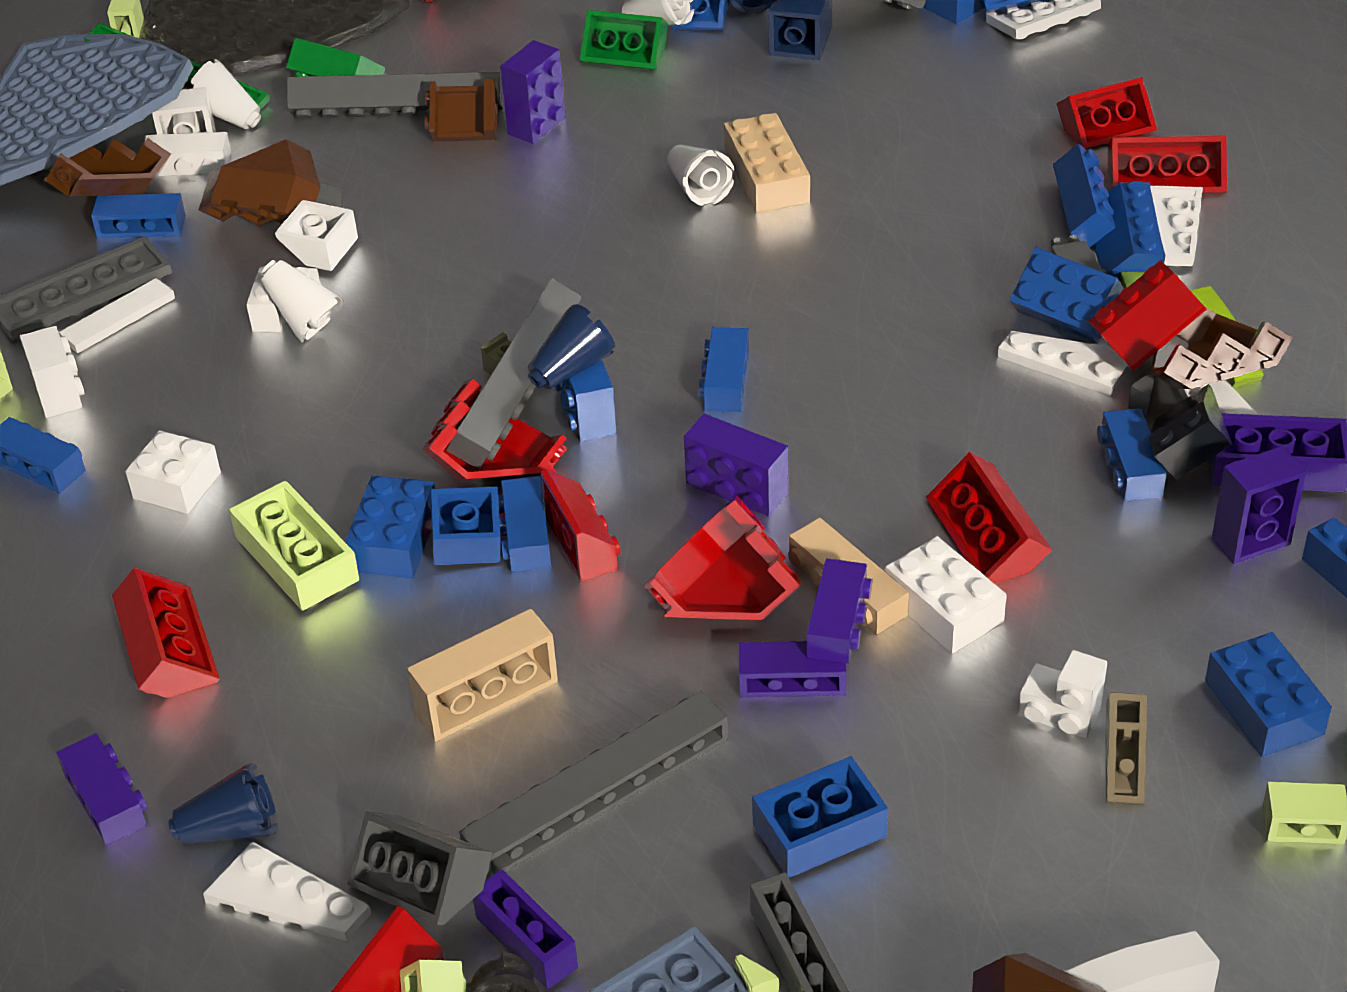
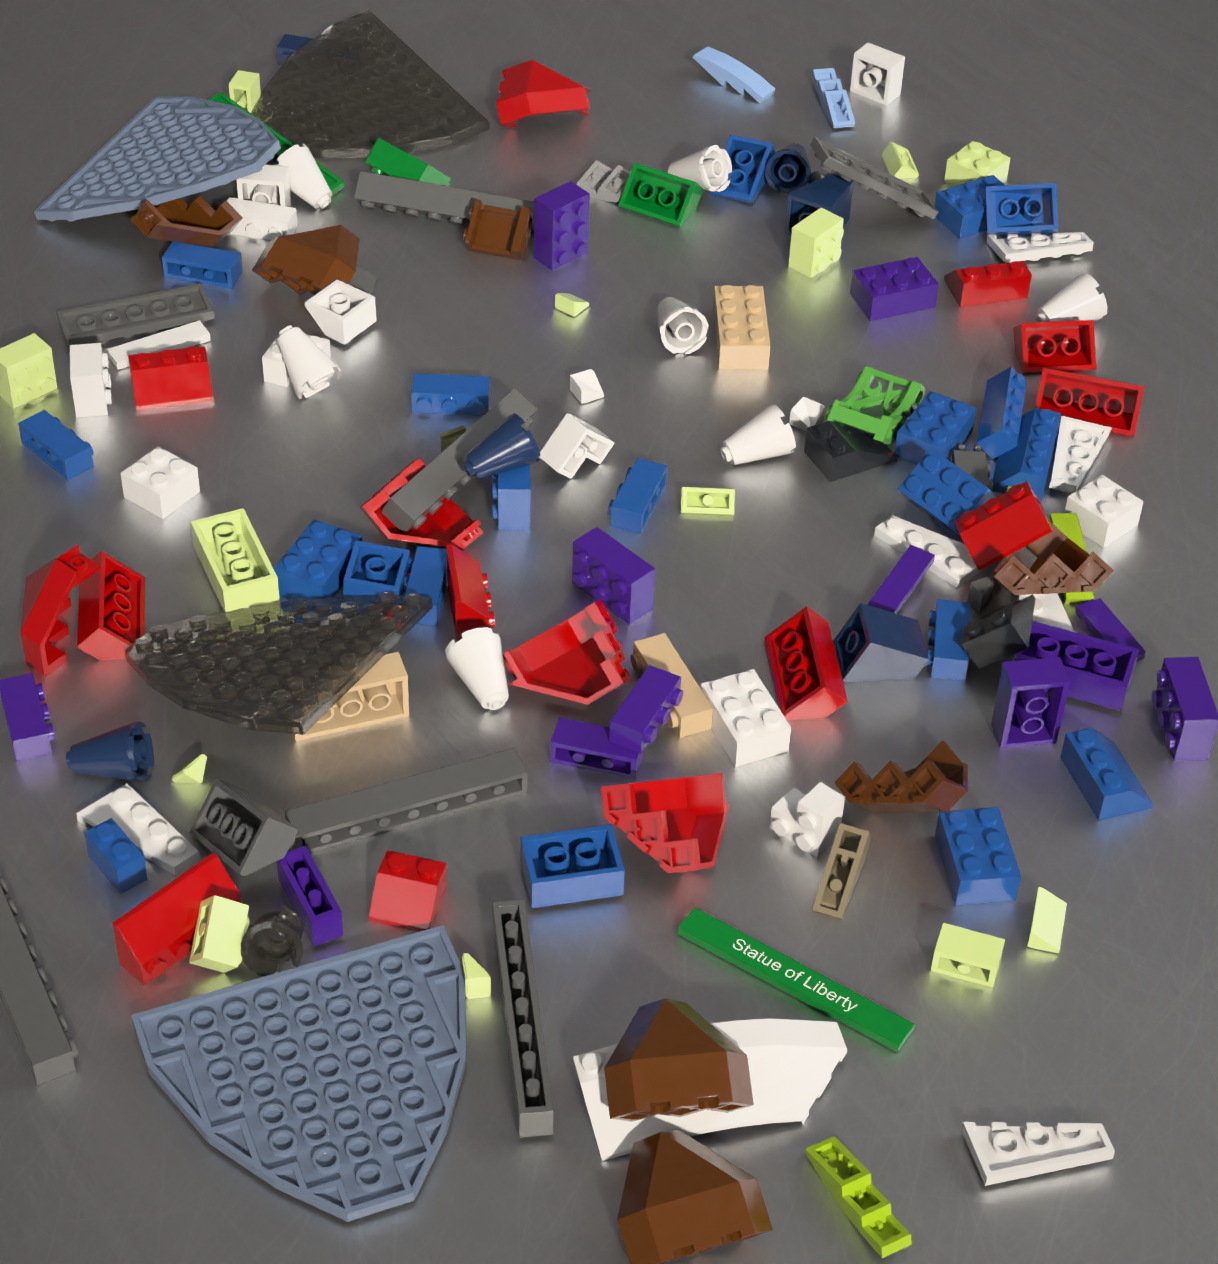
camera: 10 degrees right, 0 degrees up
none -> red panel [20,544,100,677]
none -> blue brick [84,818,148,894]
none -> clear smoke piece [125,592,433,735]
none -> slope [128,346,214,411]
none -> yellowish green slope [172,754,207,784]
none -> slope [368,850,447,932]
none -> blue brick [411,373,490,415]
none -> white cone [445,627,509,710]
none -> white brick [540,413,615,479]
none -> yellowish green slope [555,293,589,317]
none -> white slope [570,369,604,404]
none -> light grey slope [576,160,631,202]
none -> red panel [601,773,730,873]
none -> green tile [677,907,915,1053]
none -> yellowish green slope [681,487,735,516]
none -> white cone [720,404,796,465]
none -> yellowish green brick [788,208,844,278]
none -> white slope [789,397,825,431]
none -> black slope [804,421,897,482]
none -> bright green fence [826,366,926,444]
none -> dark blue slope [833,603,929,682]
none -> reddish brown panel [834,740,968,813]
none -> dark purple brick [850,257,939,321]
none -> dark purple tile [867,545,935,614]
none -> blue brick [894,391,977,465]
none -> red slope [944,261,1032,307]
none -> white cone [1036,273,1107,323]
none -> white brick [1064,475,1143,548]
none -> dark purple tile [1075,598,1146,661]

